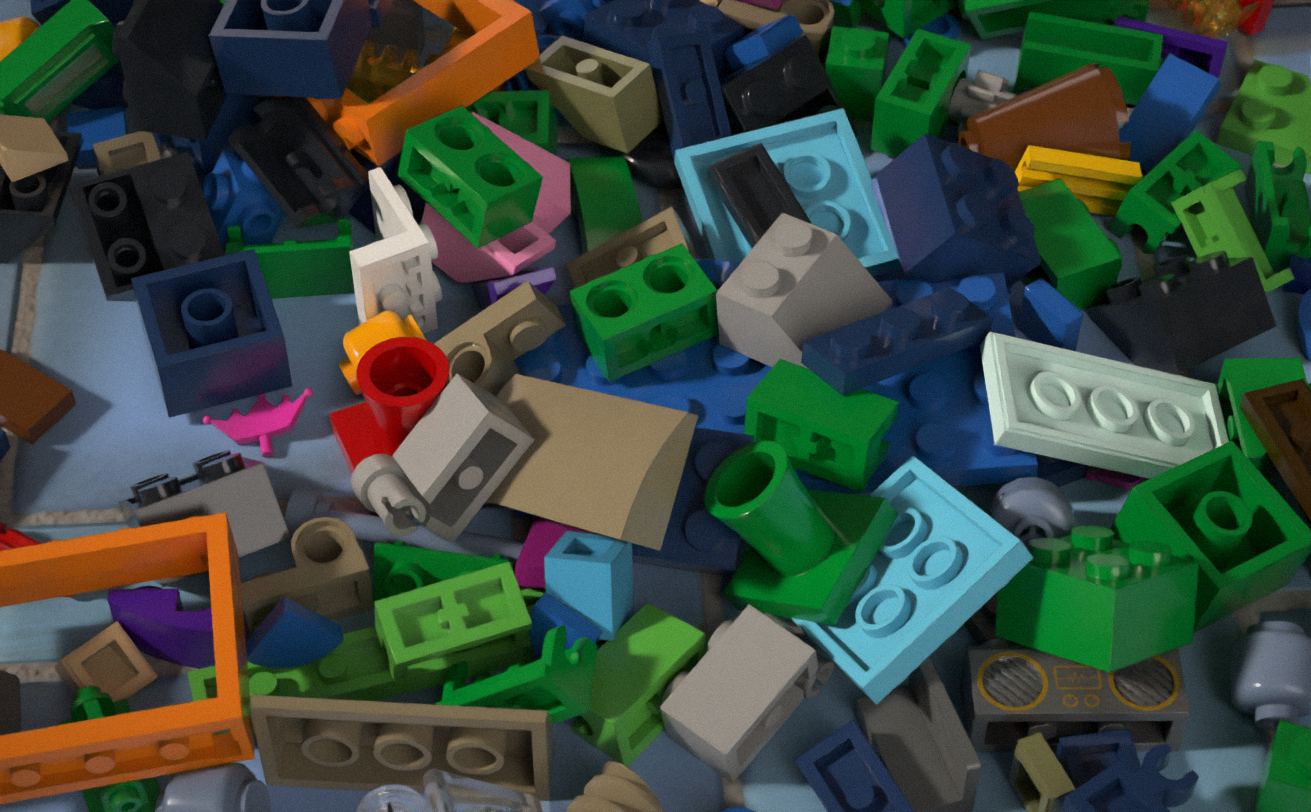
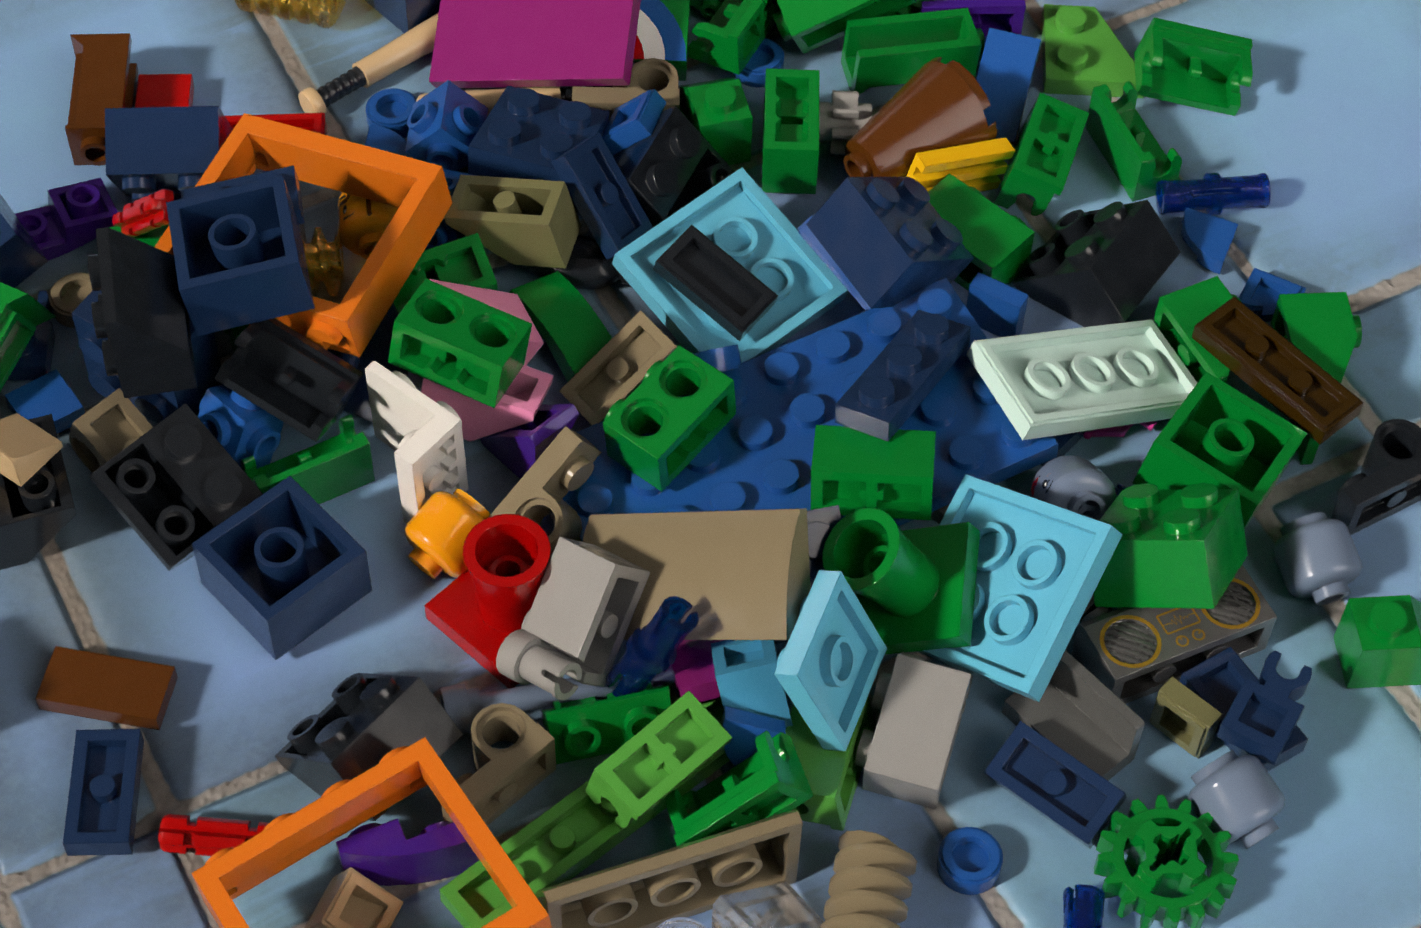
camera: 25 degrees left, 5 degrees up
dark pink piece [203,388,313,458] -> none
blue tile [246,596,344,668] -> none
light grey slope [716,213,892,369] -> none
bright green hinge [1171,169,1295,293] -> none
none -> clear blue pin [606,596,699,697]
none -> medium azure plate [774,570,887,751]

